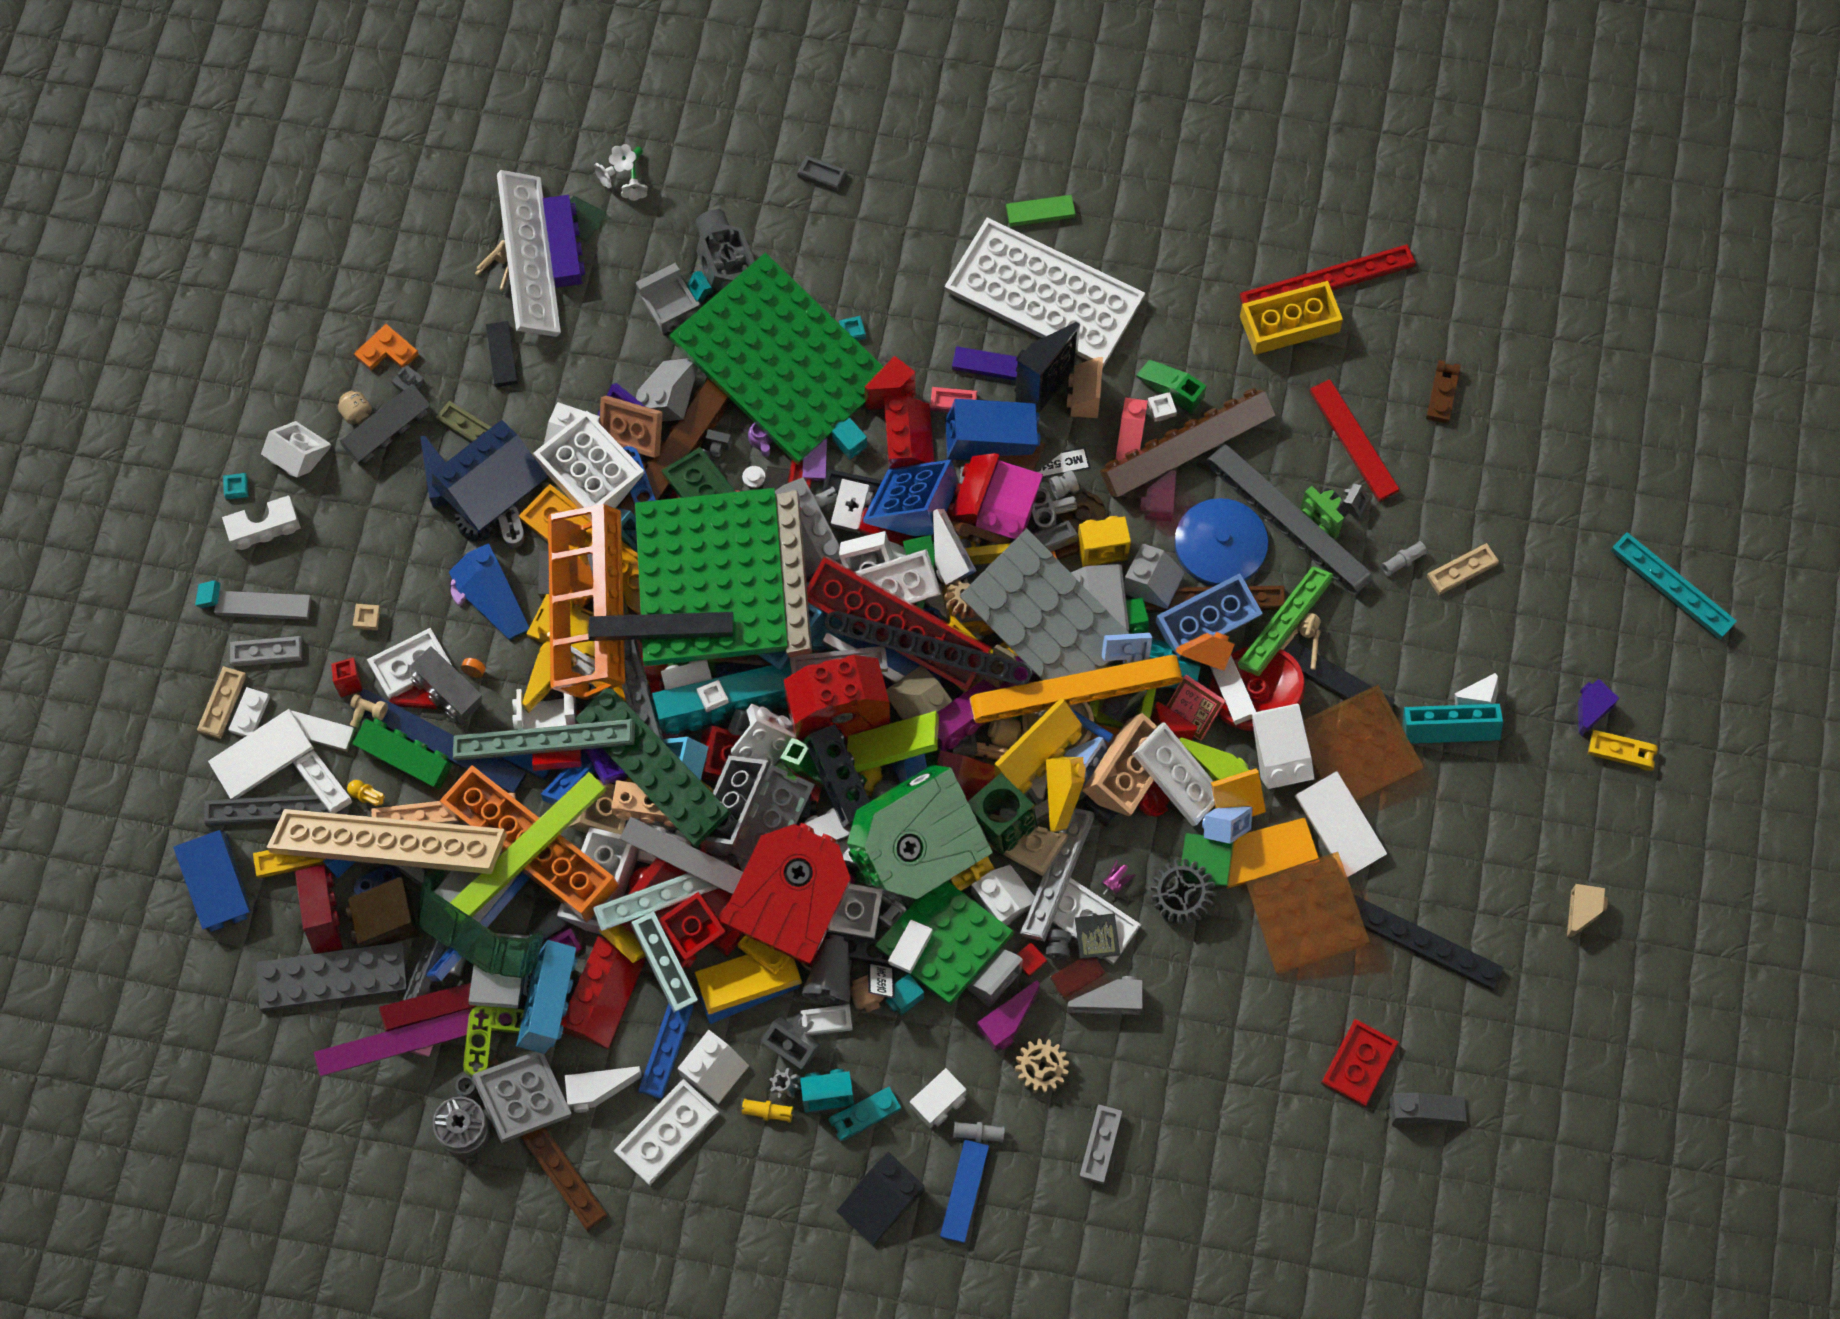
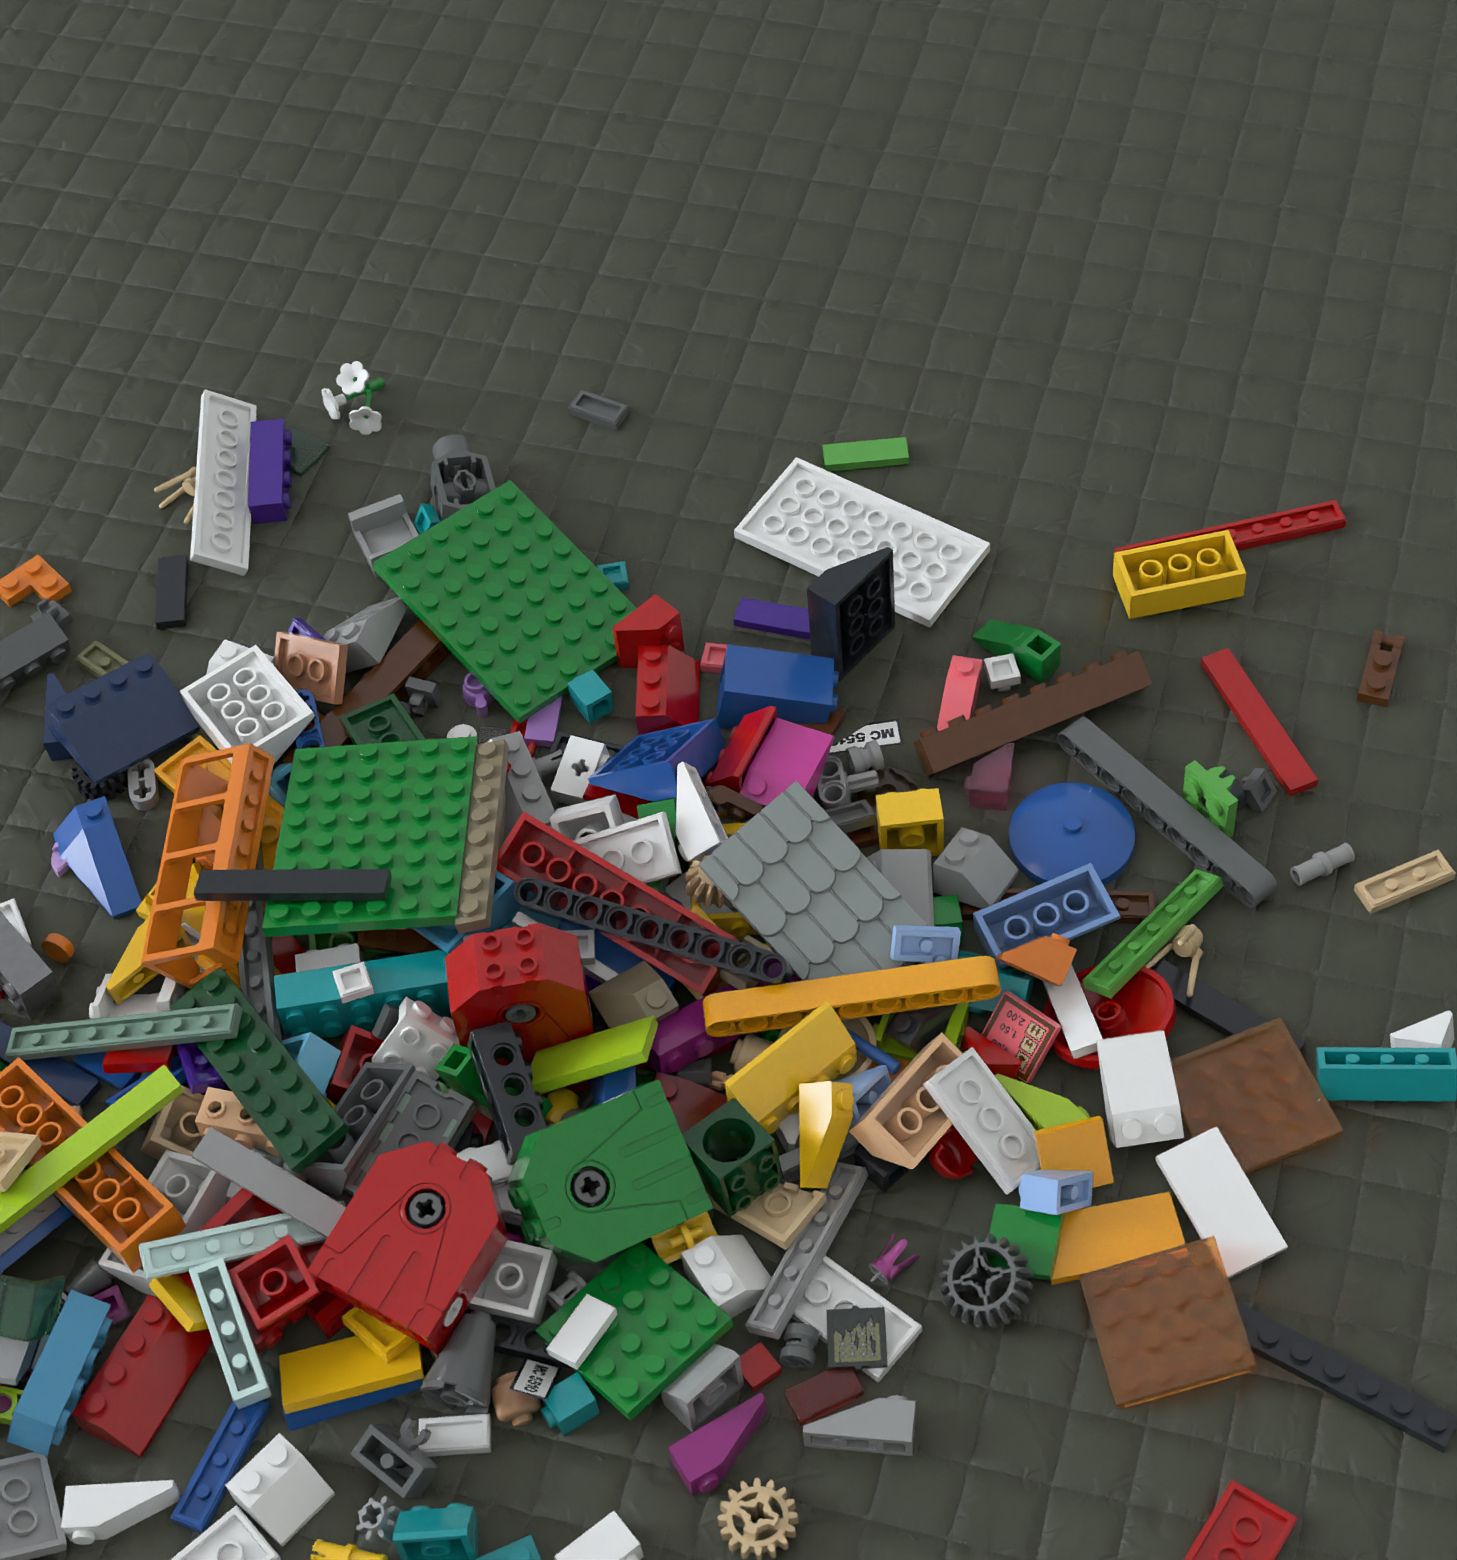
camera: 10 degrees right, 15 degrees down
light nougat slope [1067,357,1103,418] -> none

